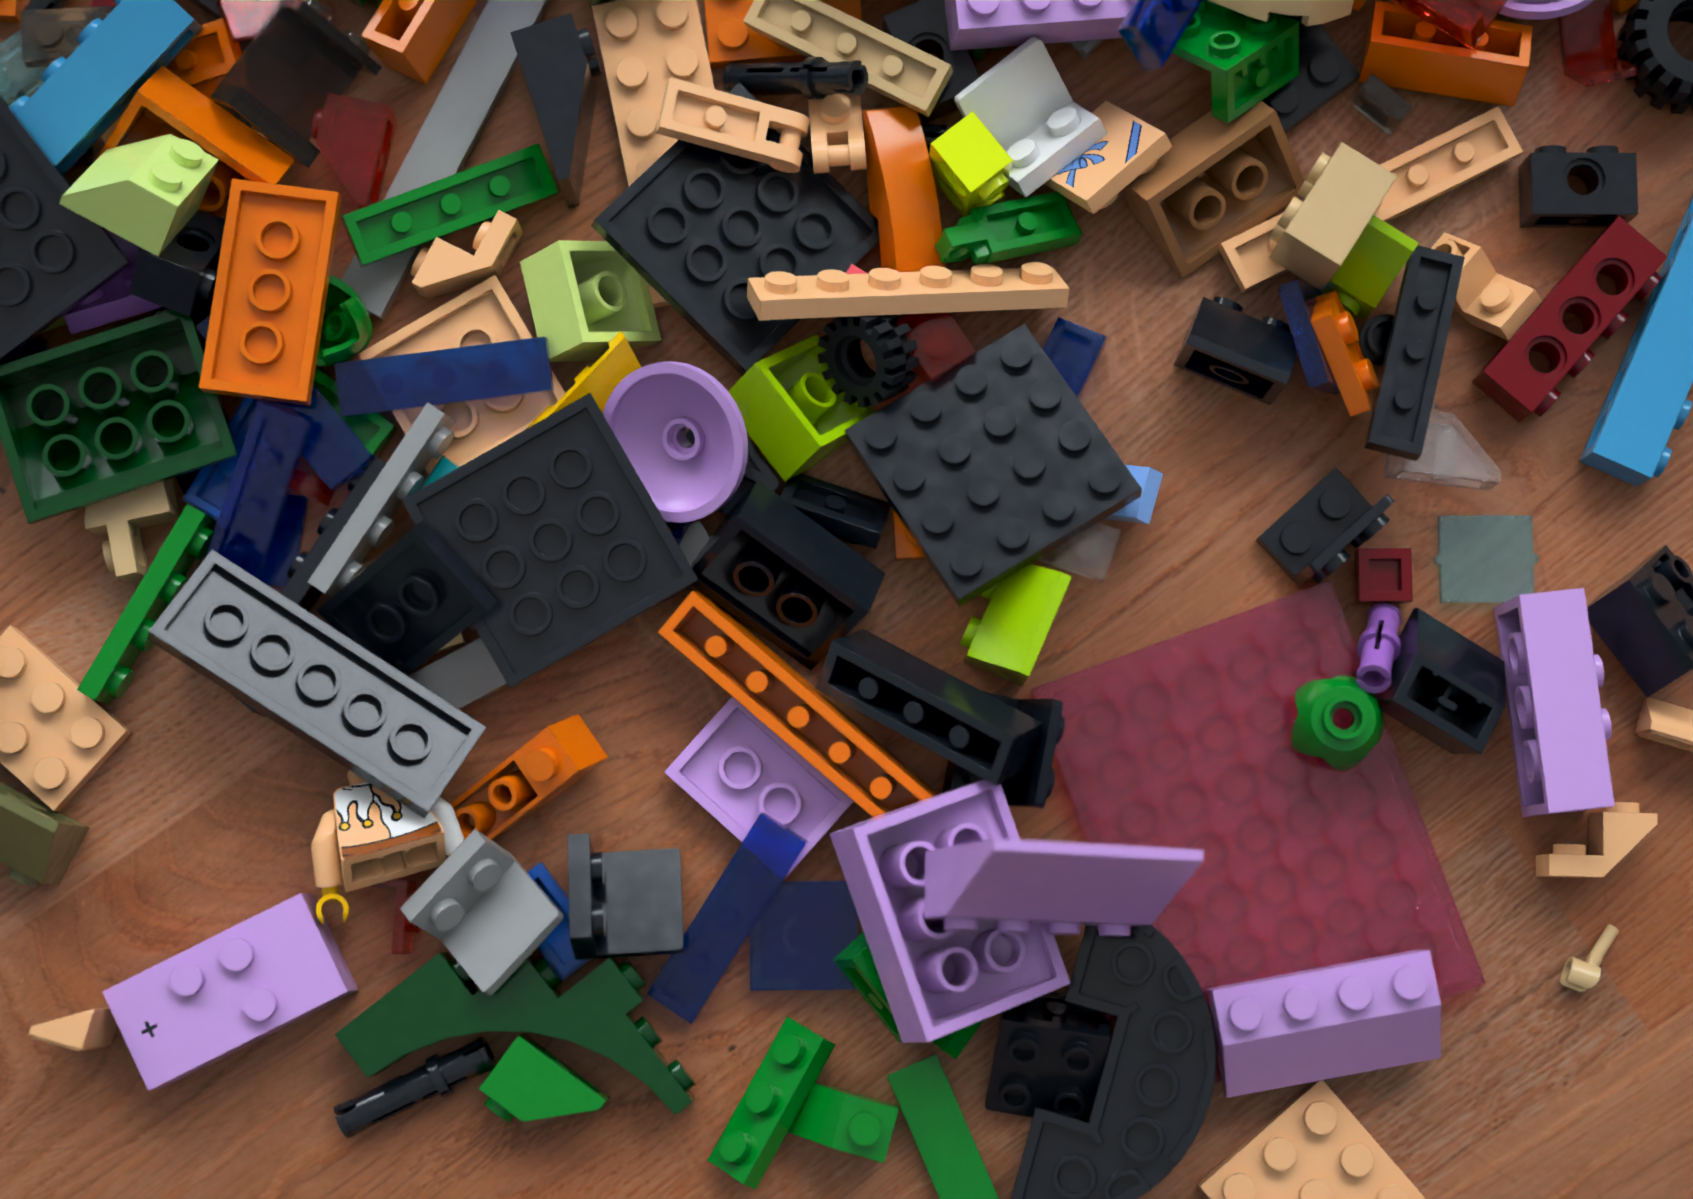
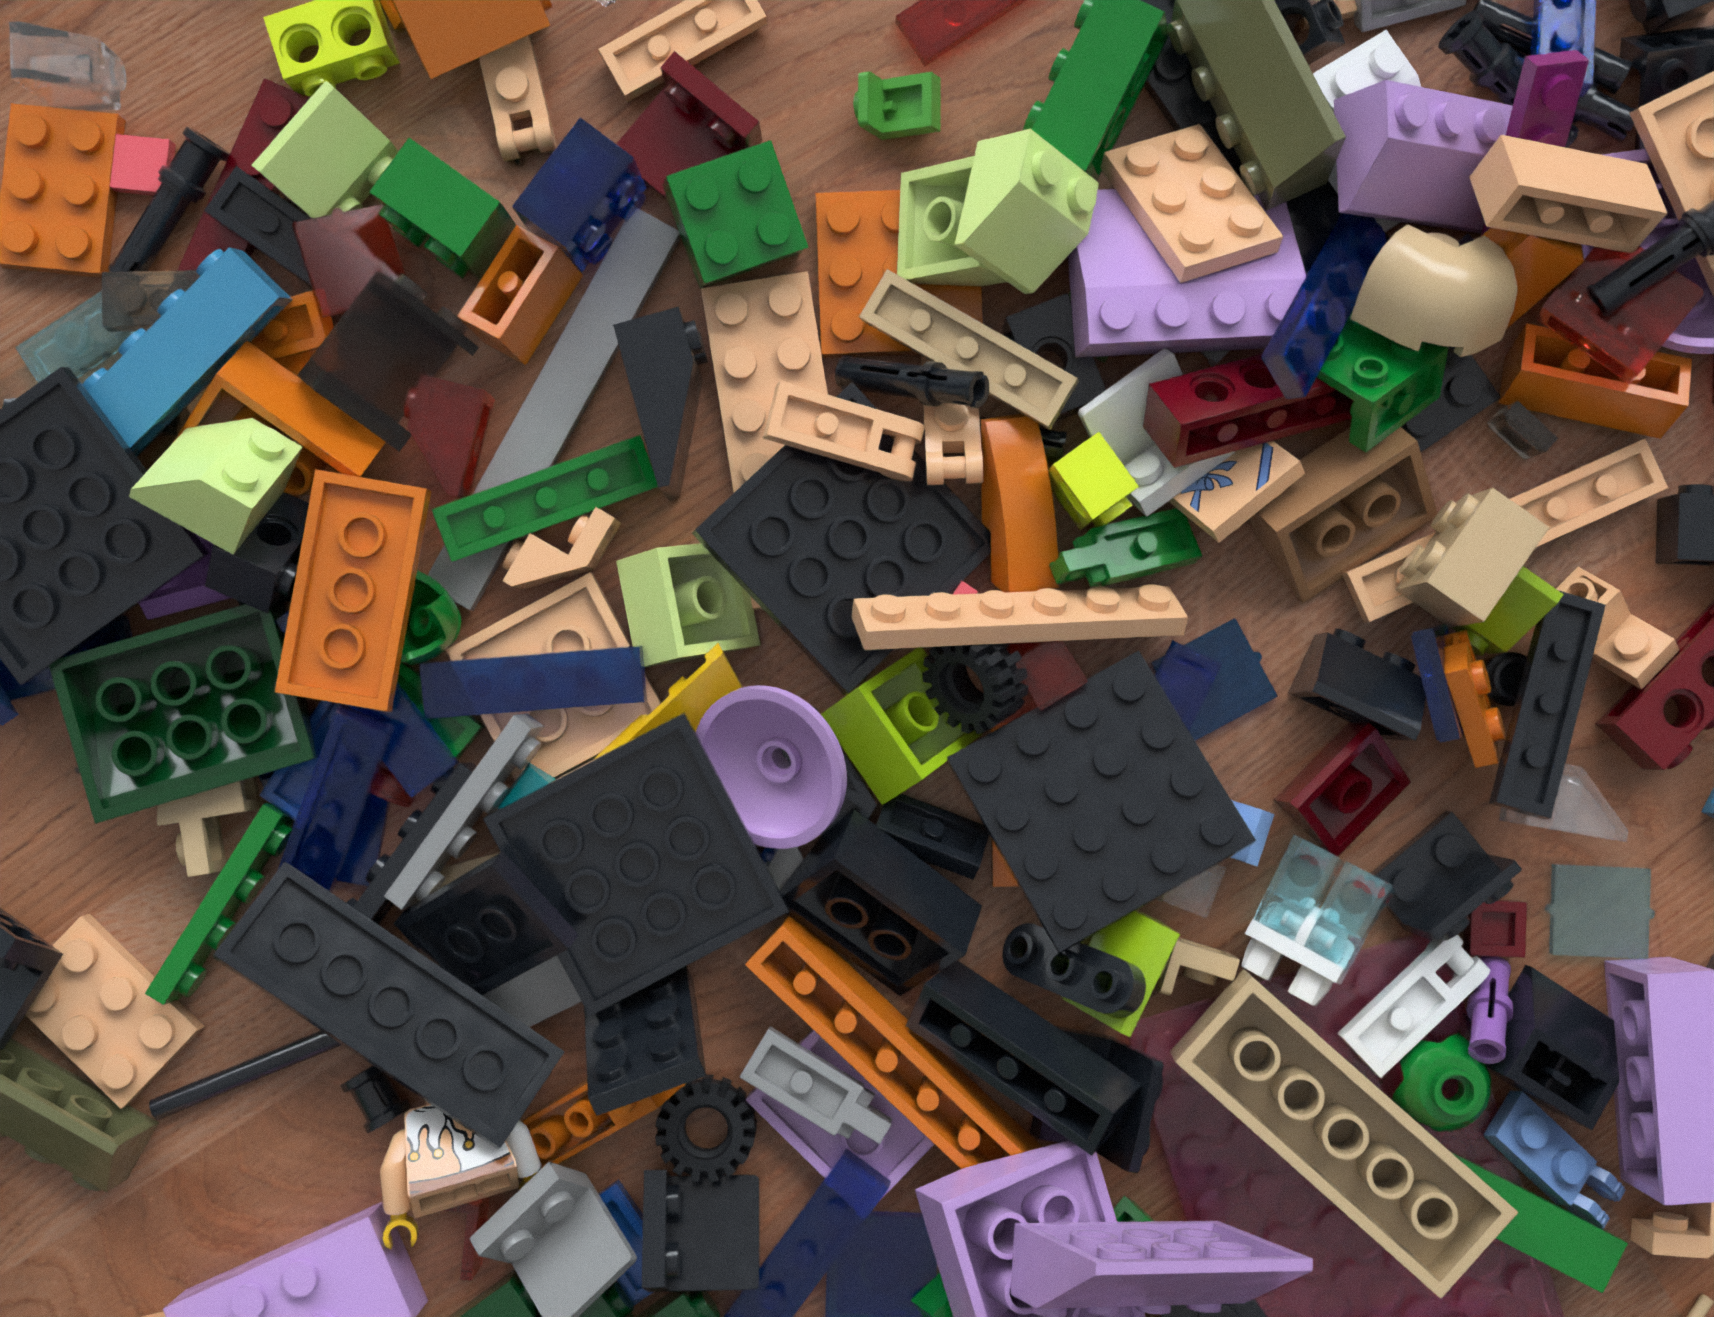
camera: 10 degrees right, 5 degrees up
none -> black bar [149,1030,342,1120]
none -> black bush [340,1066,411,1133]
none -> black plate [584,966,707,1116]
none -> black tyre [655,1075,757,1183]
none -> light grey hinge [740,1026,892,1144]
none -> black plate [1002,923,1146,1018]
none -> dark red brick [1143,347,1354,468]
none -> clear blue piece [1151,618,1278,741]
none -> tan bracket [1154,937,1240,996]
none -> tan brick [1170,969,1519,1299]
none -> clear light blue hips [1241,834,1396,1006]
none -> dark red slope [1273,723,1411,859]
none -> white plate [1337,935,1490,1078]
none -> green tile [1449,1150,1628,1293]
none -> medium blue hinge [1483,1090,1626,1229]

